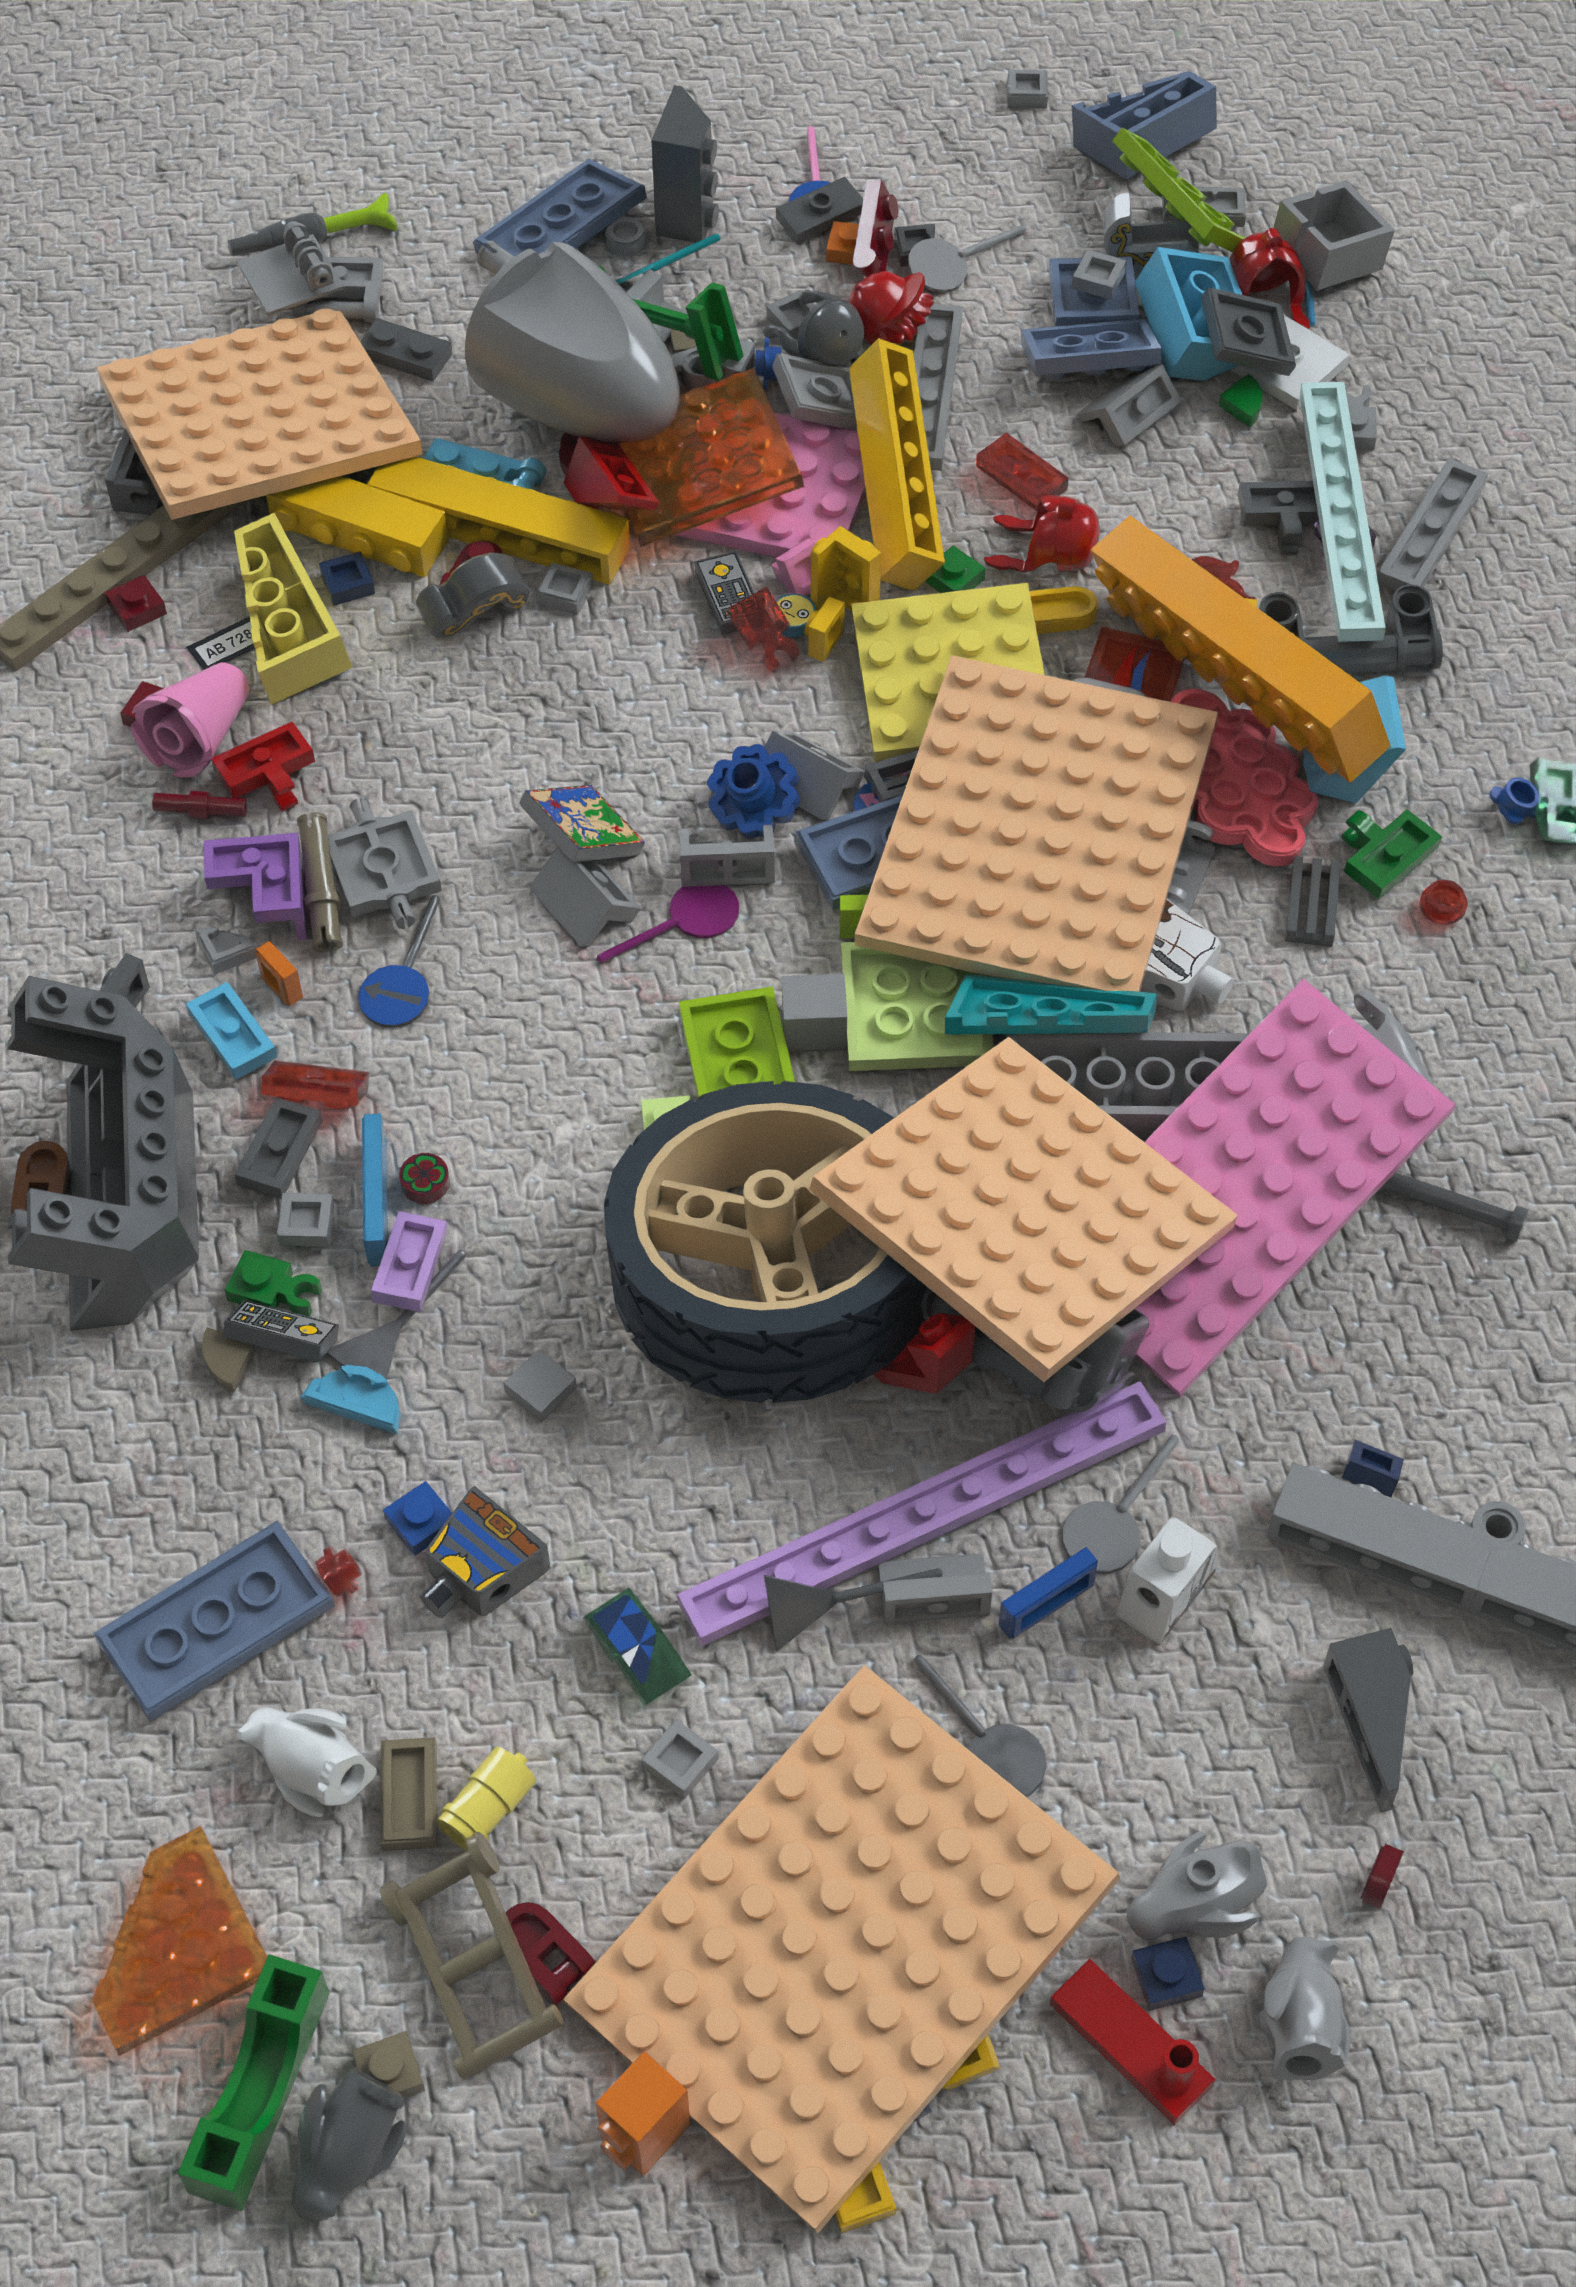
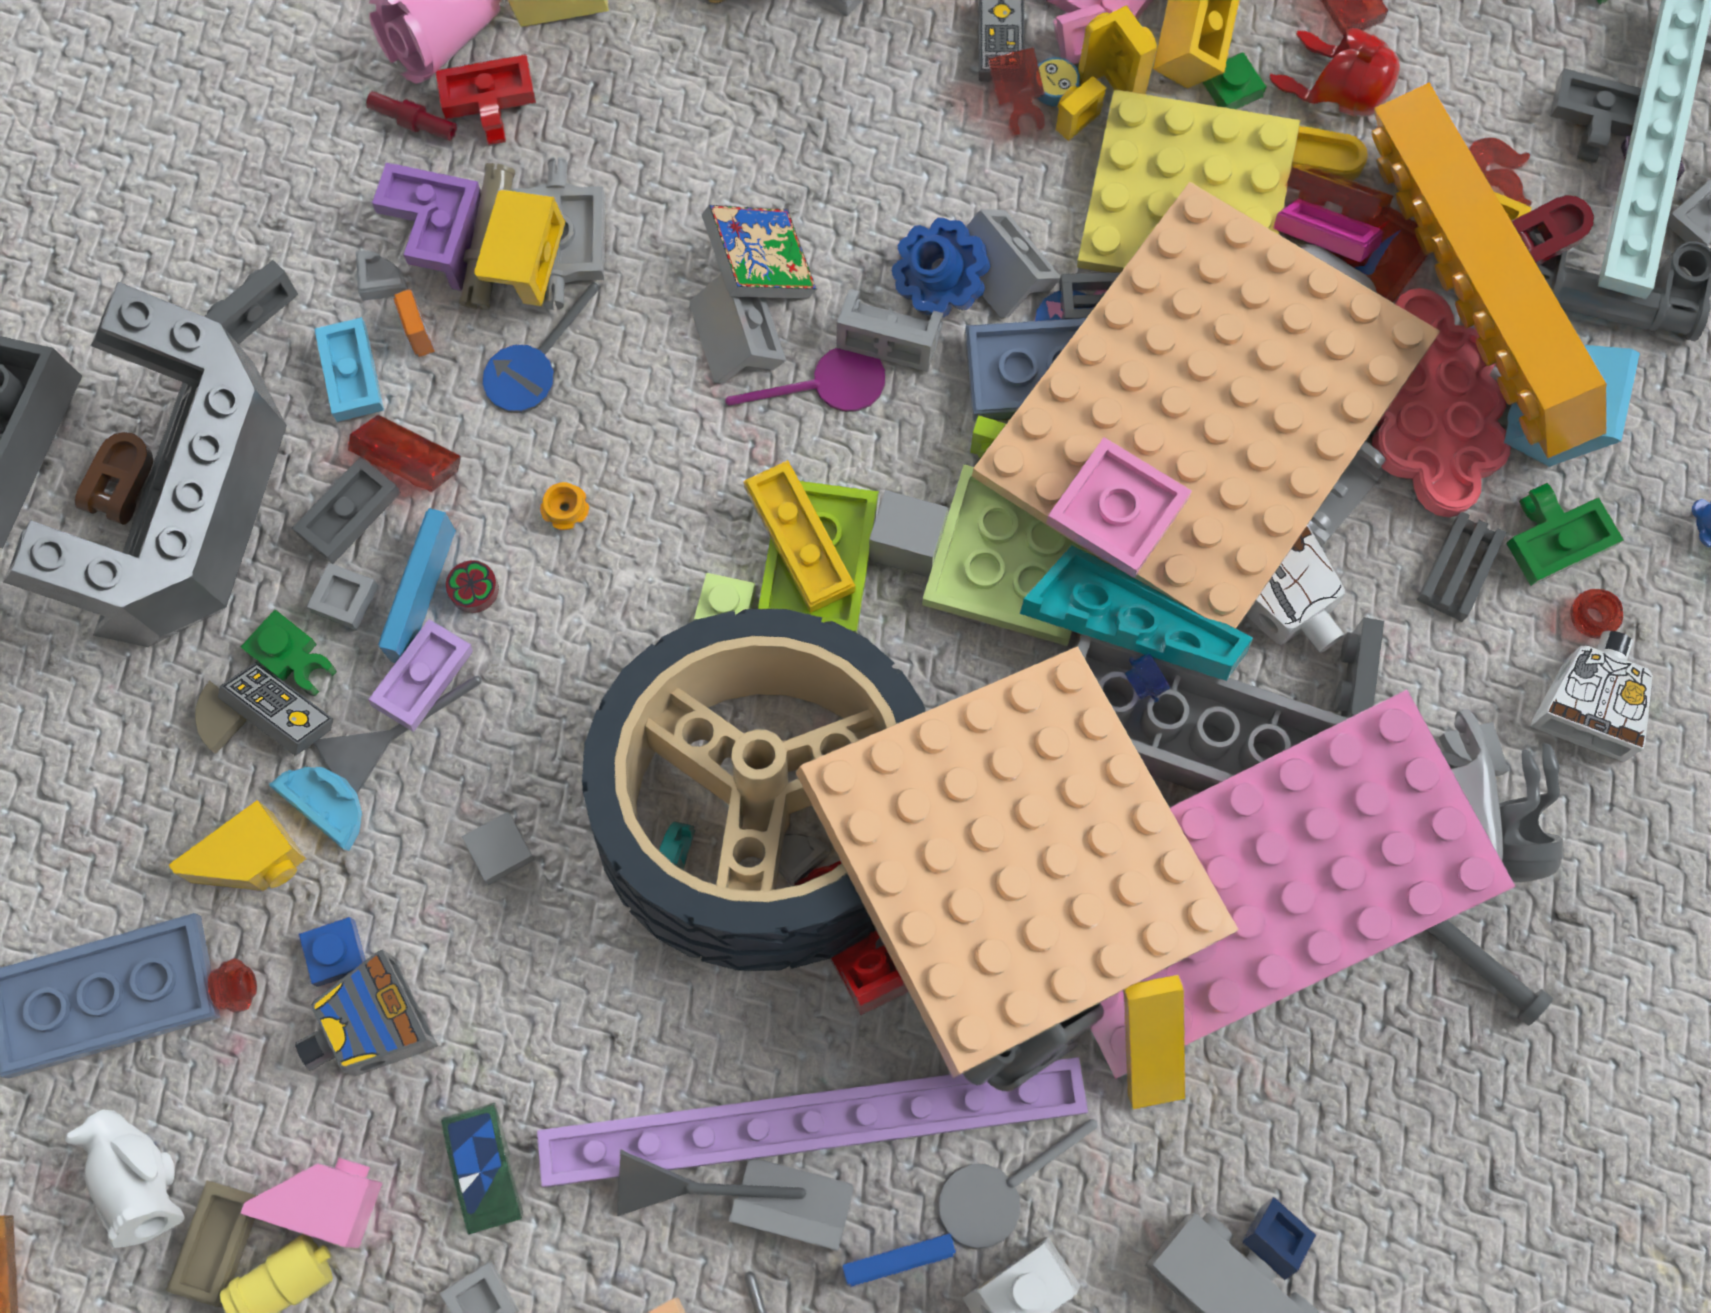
camera: 20 degrees right, 15 degrees up
none -> yellow slope [168,800,306,891]
none -> bright pink slope [240,1157,382,1248]
none -> yellow panel [474,190,565,306]
none -> light orange plate [540,482,589,530]
none -> yellow tile [743,460,856,613]
none -> bright pink plate [1046,437,1192,578]
none -> yellow tile [1123,975,1185,1109]
none -> clear blue plate [1124,652,1171,702]
none -> dark pink tile [1274,199,1384,262]
none -> clear red plate [1286,164,1394,222]
none -> dark grey plate [1334,617,1384,718]
none -> dark grey hair [1499,743,1564,882]
none -> dark red plate [1511,195,1594,267]
none -> white torso [1530,631,1653,762]

